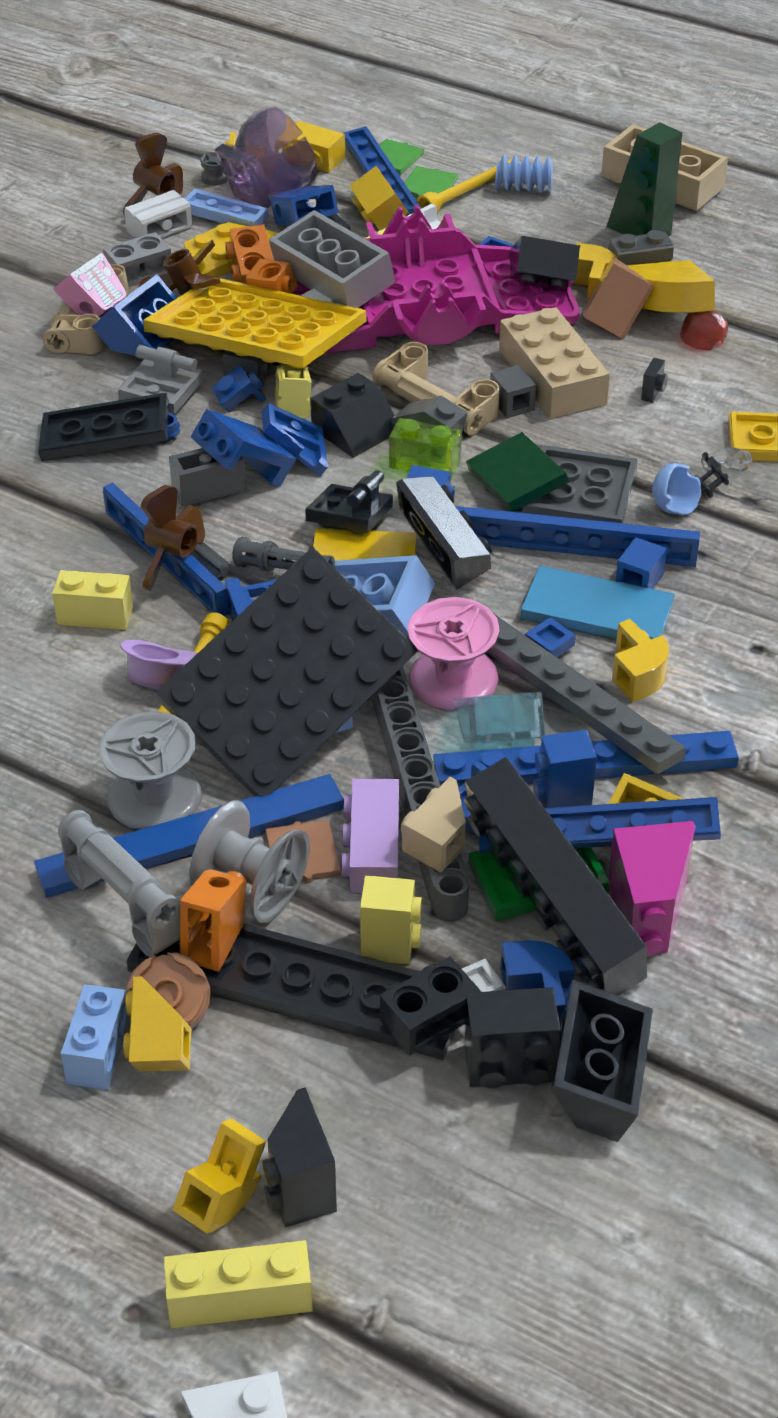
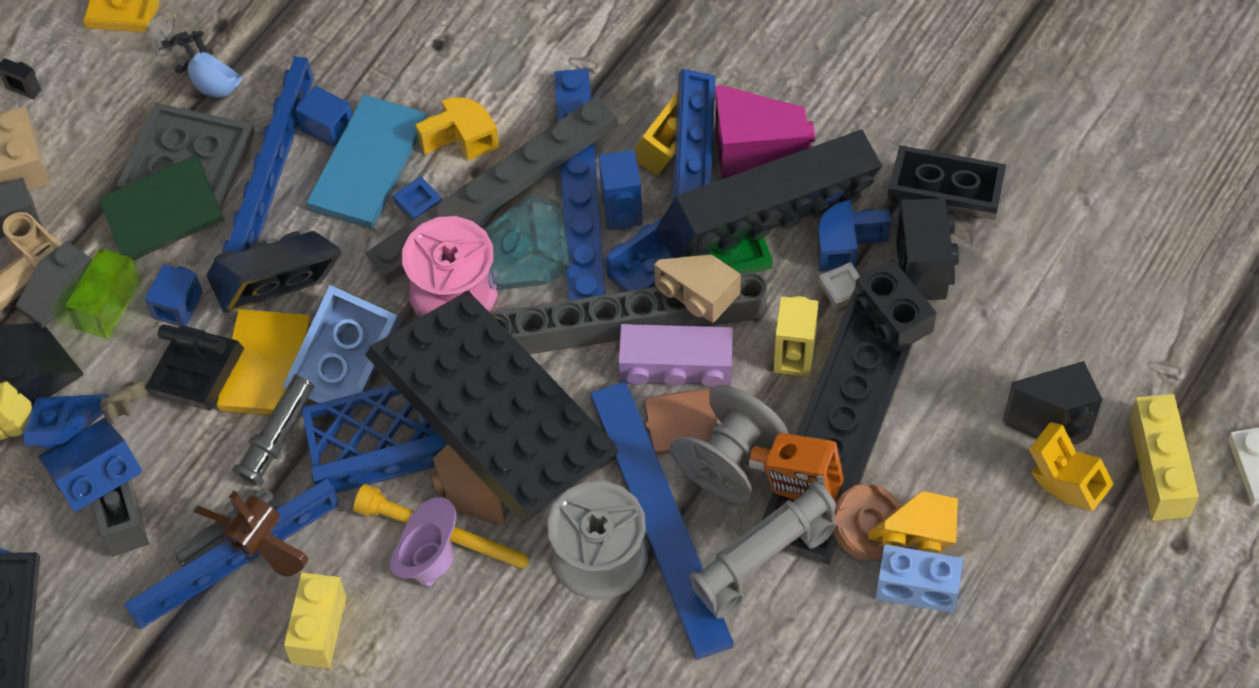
camera: 85 degrees left, 15 degrees up
none -> dark tan arm [100,380,148,424]

